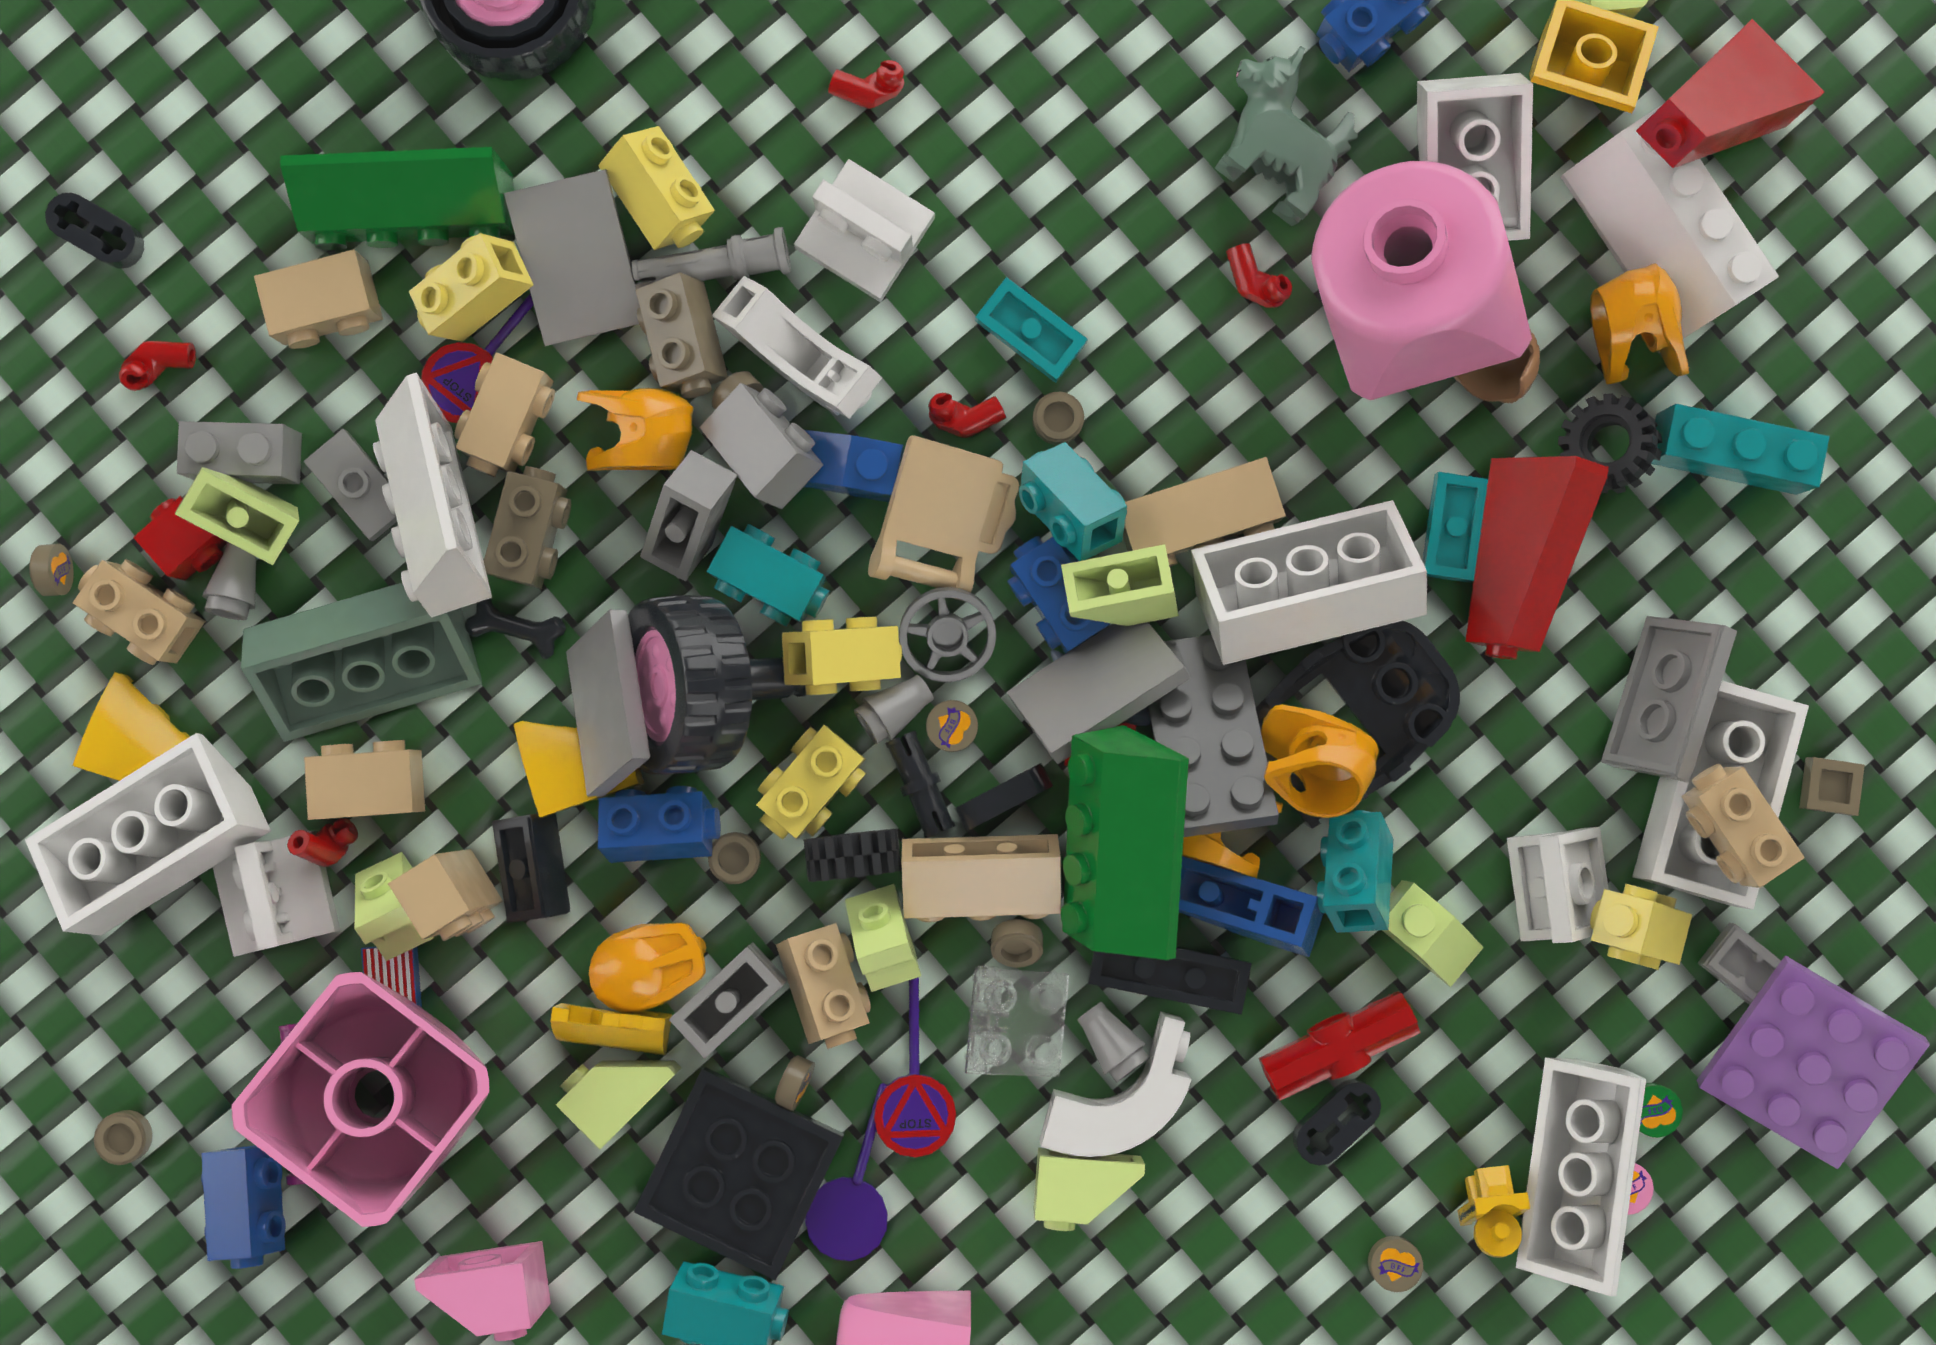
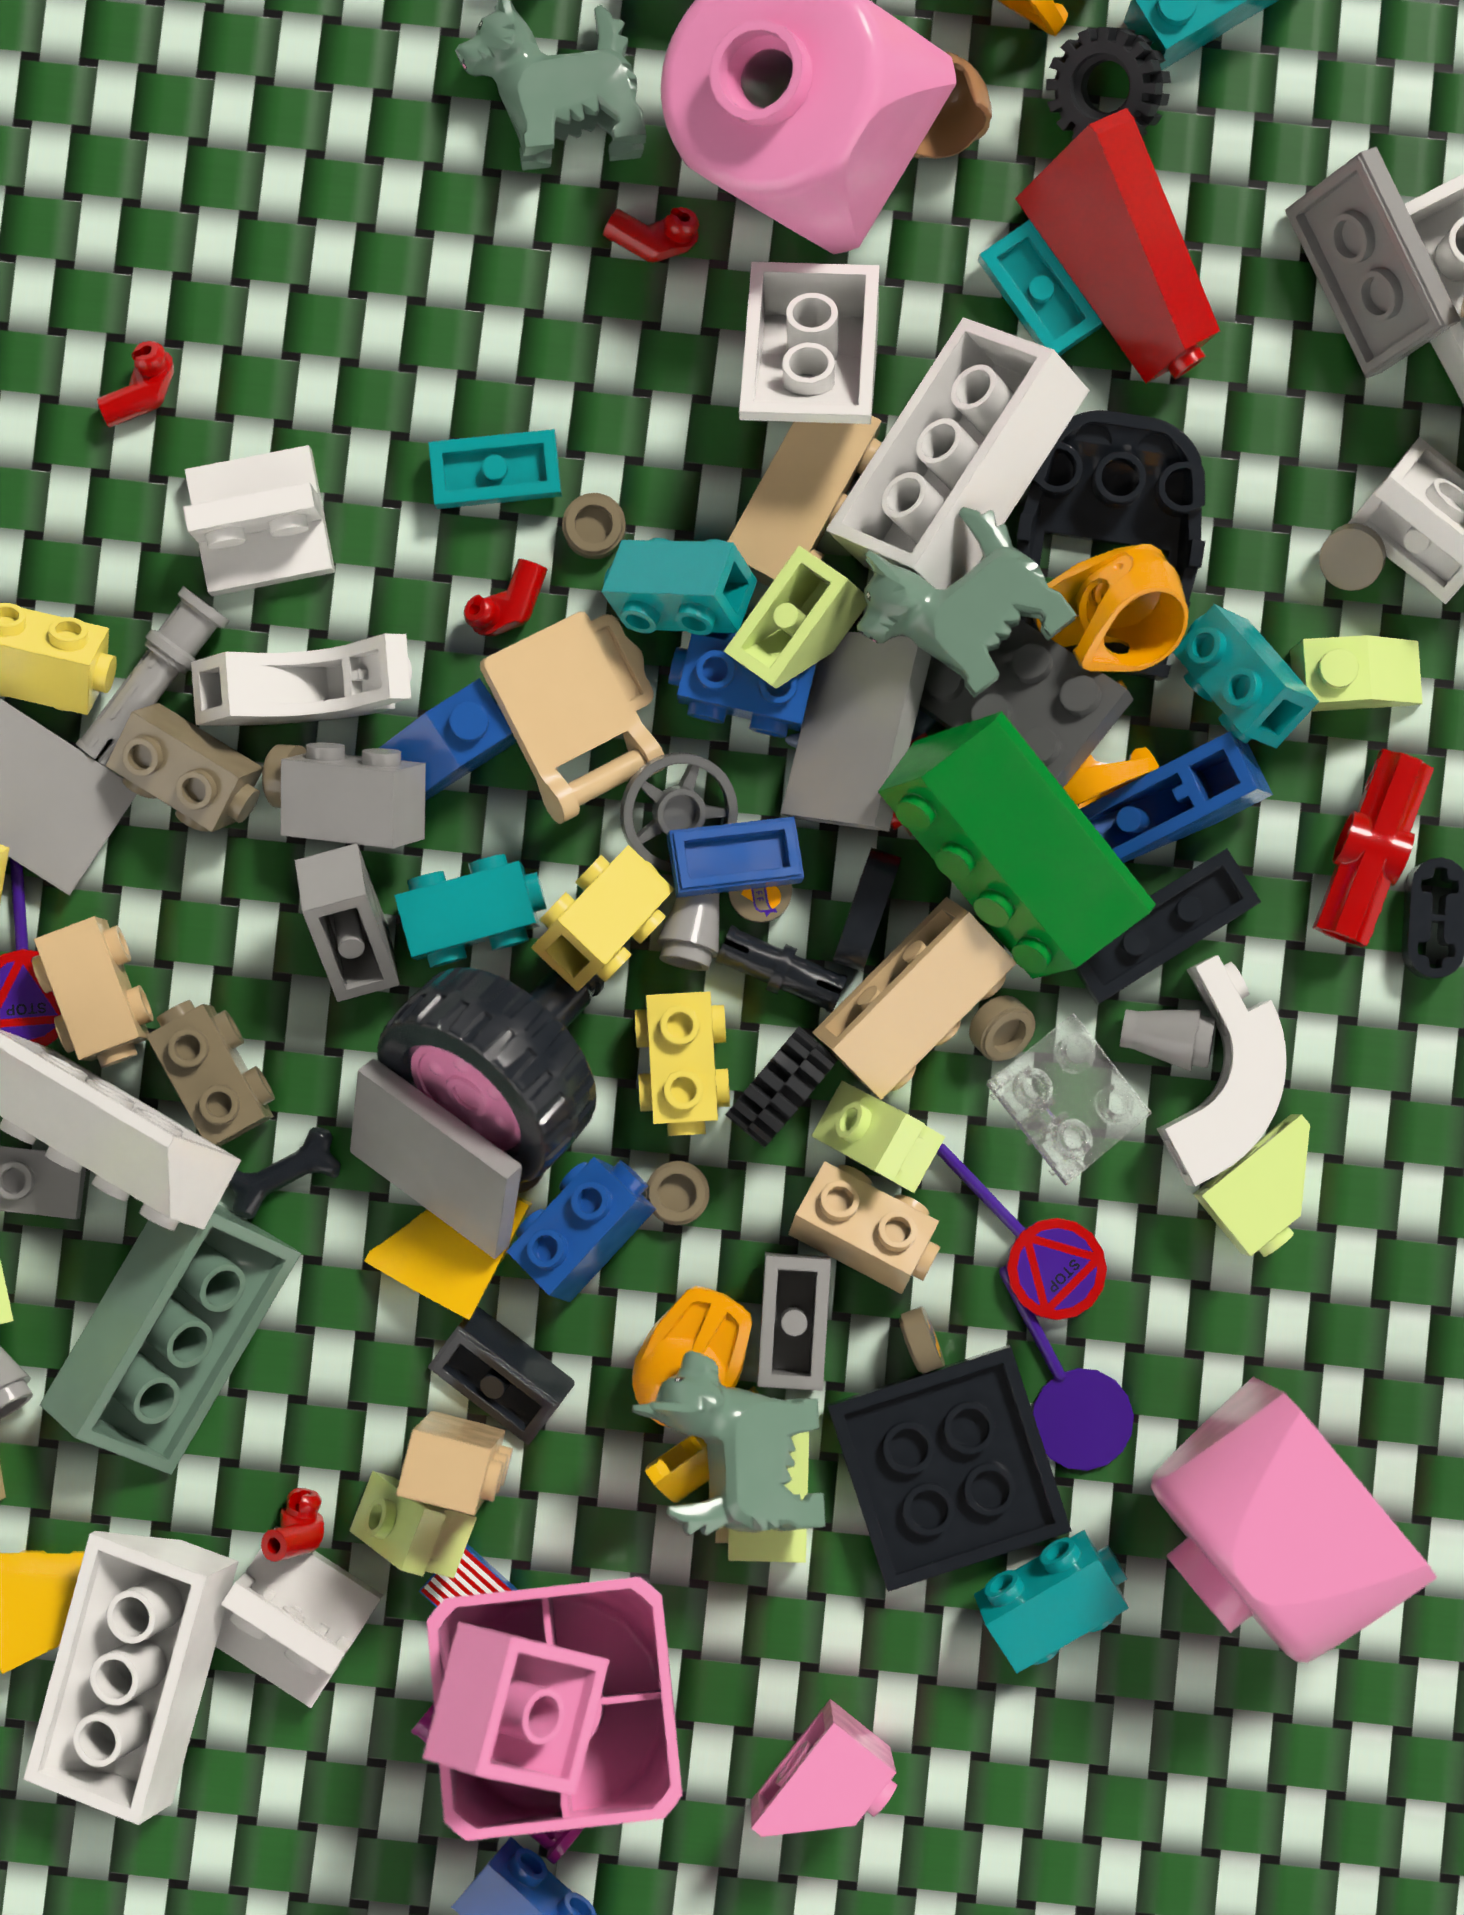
camera: 40 degrees left, 0 degrees up
tan brick [304,740,425,820] -> none
light orange helmet [577,388,694,471] -> none
none -> bright pink slope [423,1622,609,1795]
none -> sand green animal [632,1351,825,1535]
none -> blue tile [666,816,804,898]
none -> white slope [739,262,879,424]
none -> sand green animal [857,507,1077,698]
none -> dark tan tile [1319,523,1386,591]

